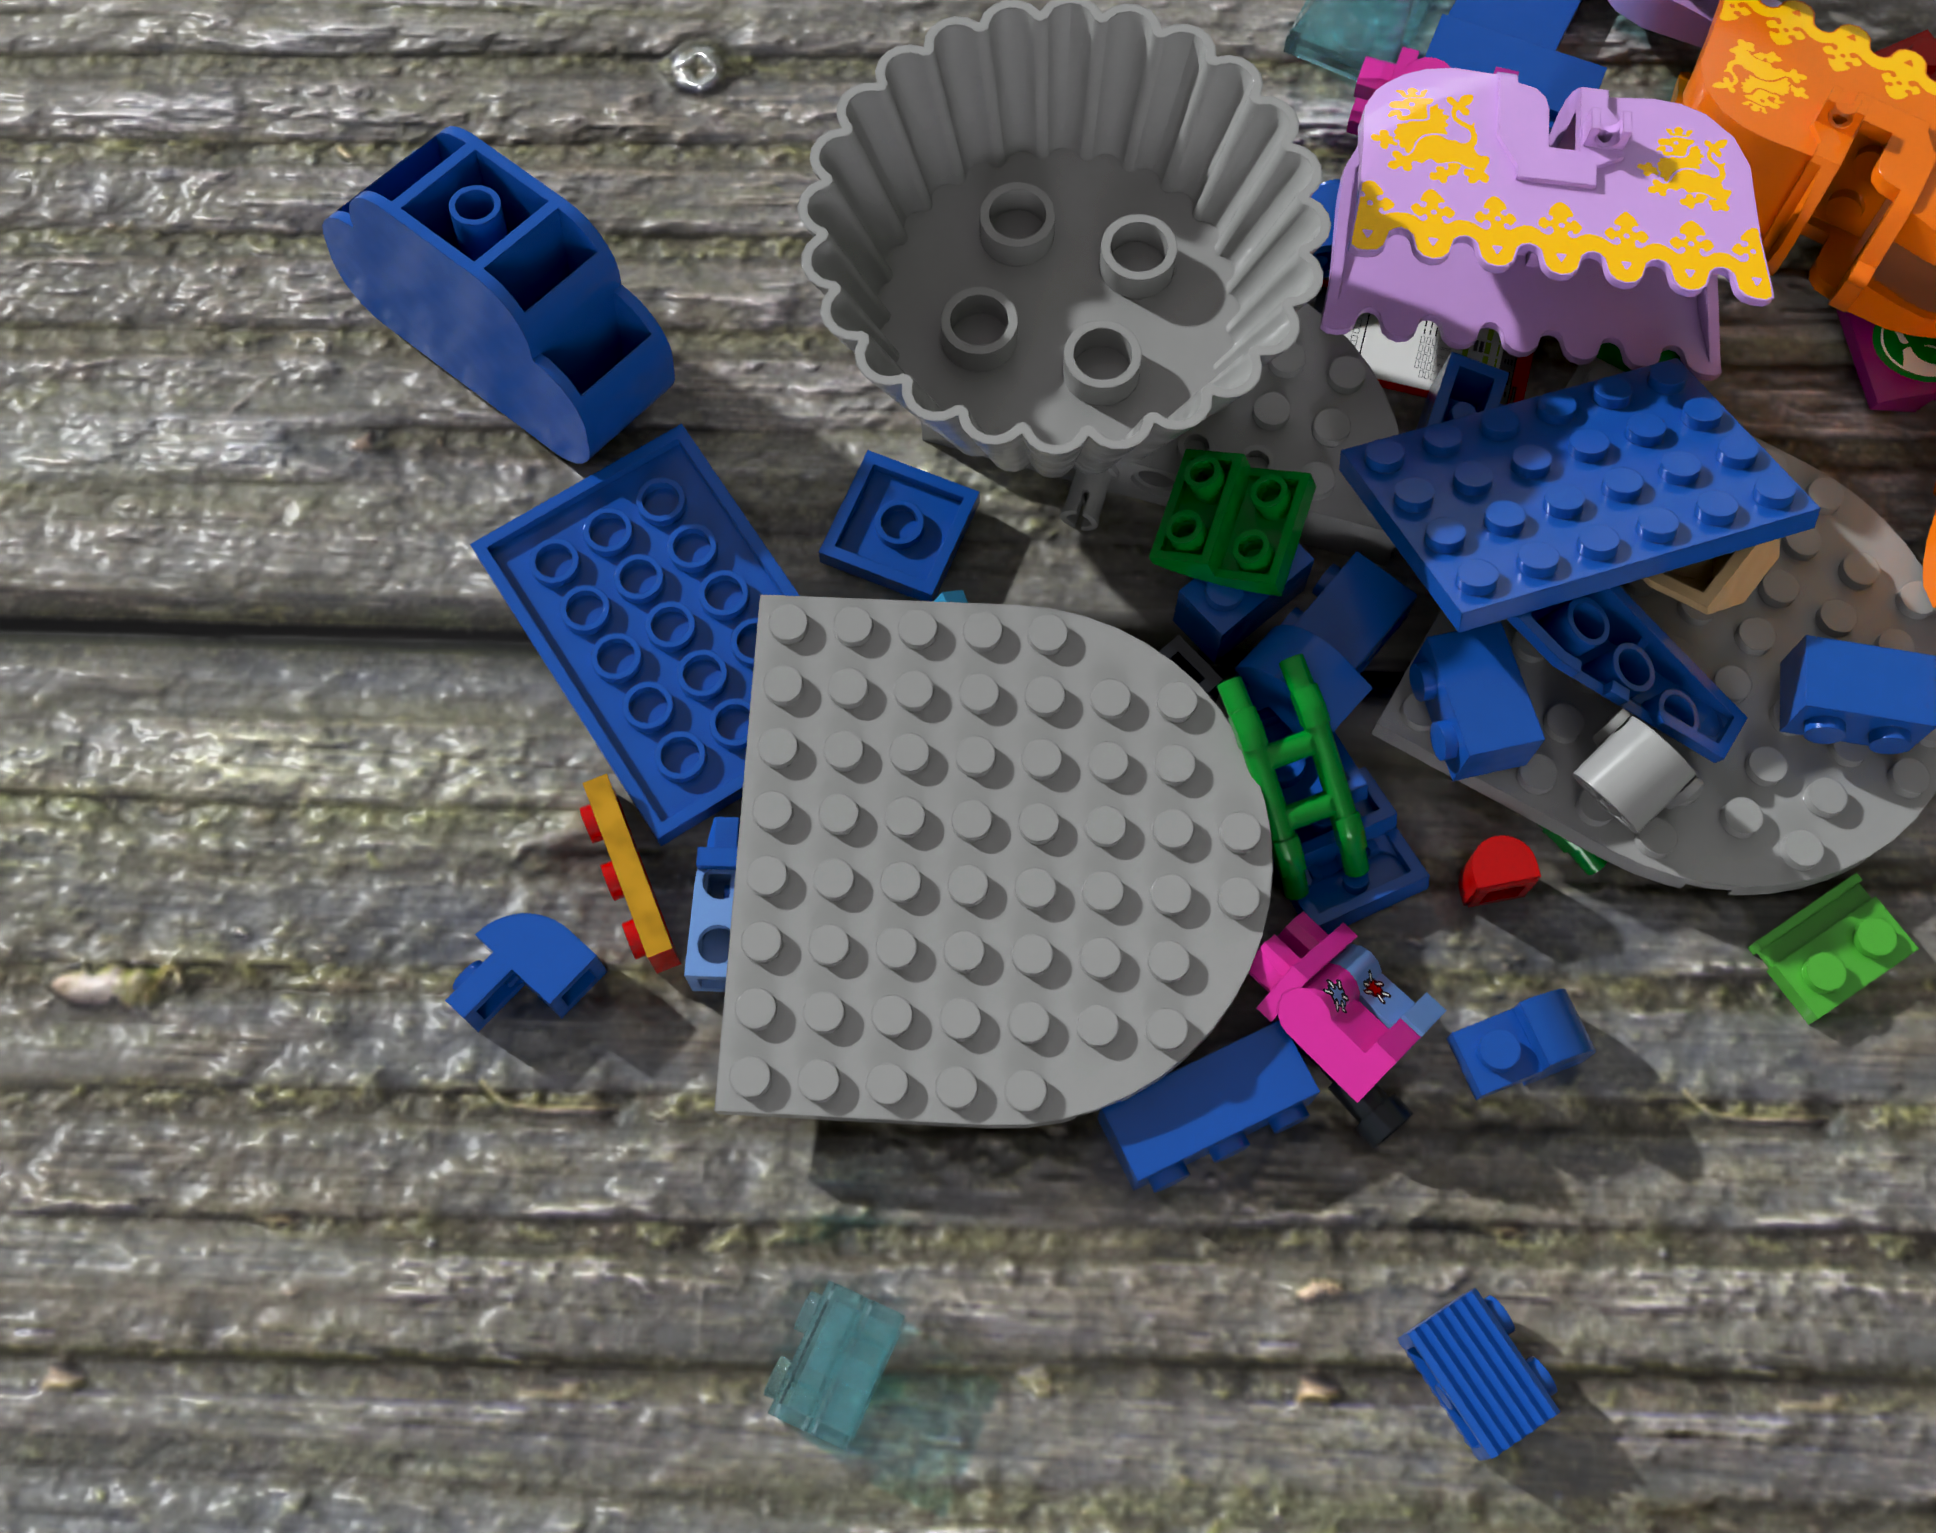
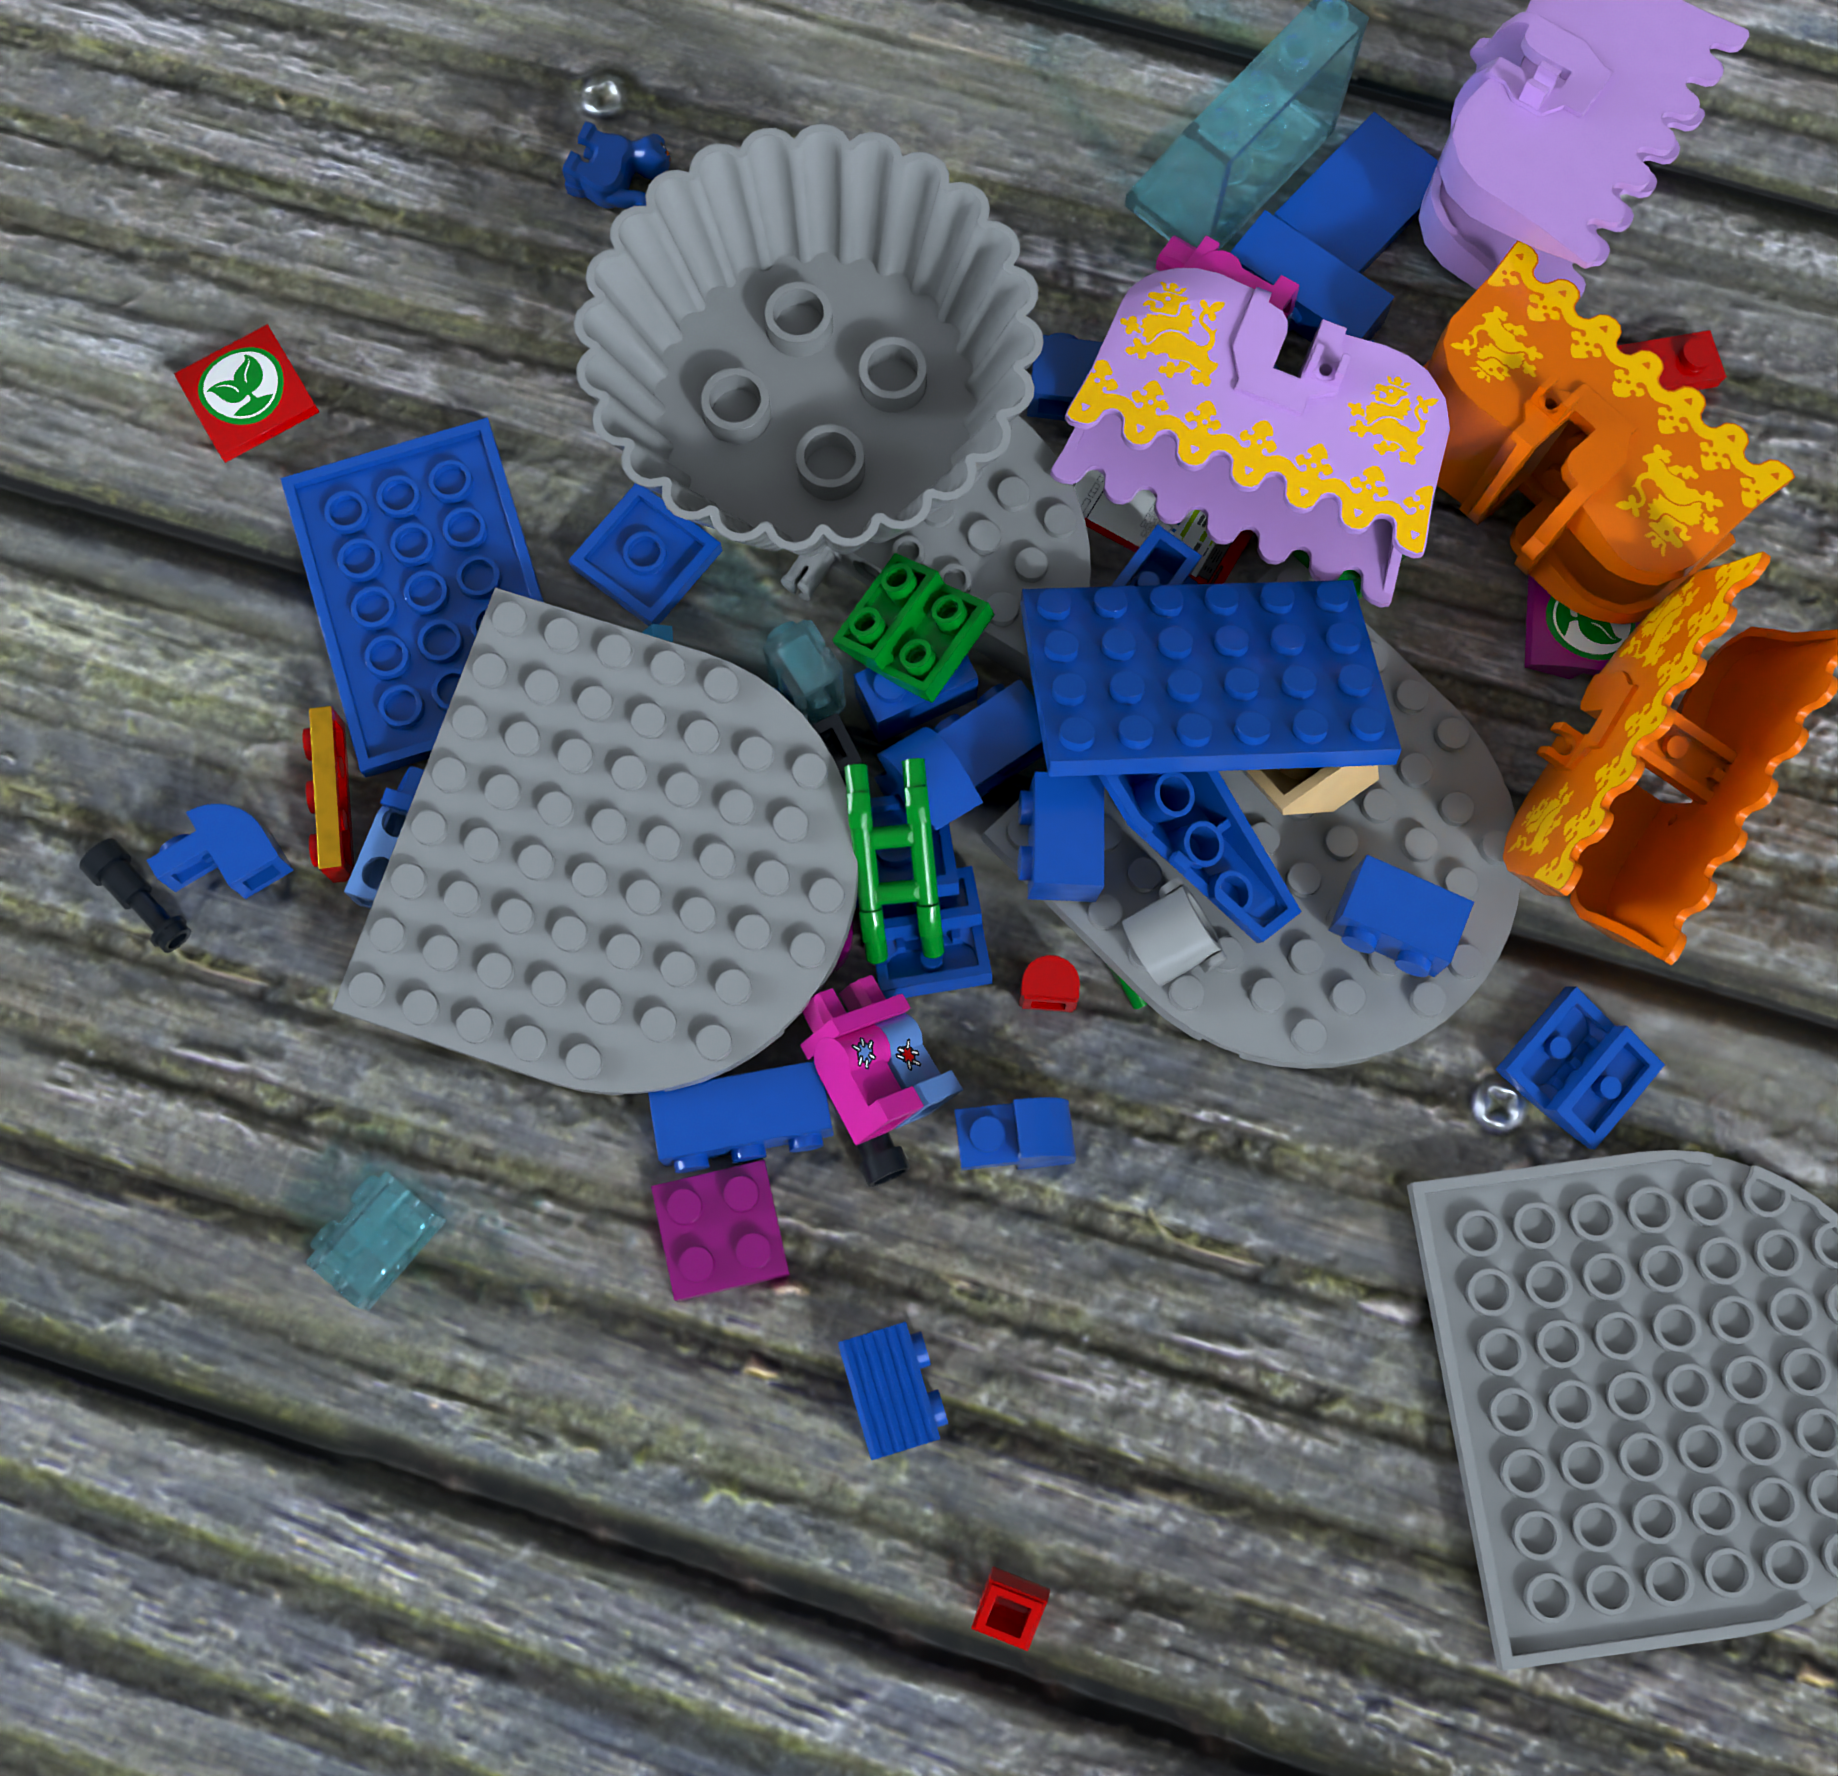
camera: 15 degrees right, 5 degrees up
blue brick [322,126,675,464] -> none
bright green plate [1747,872,1919,1025] -> none
none -> black piece [79,838,192,953]
none -> slope [174,324,319,463]
none -> blue animal [562,121,671,209]
none -> magenta plate [651,1160,790,1302]
none -> clear light blue brick [763,619,846,725]

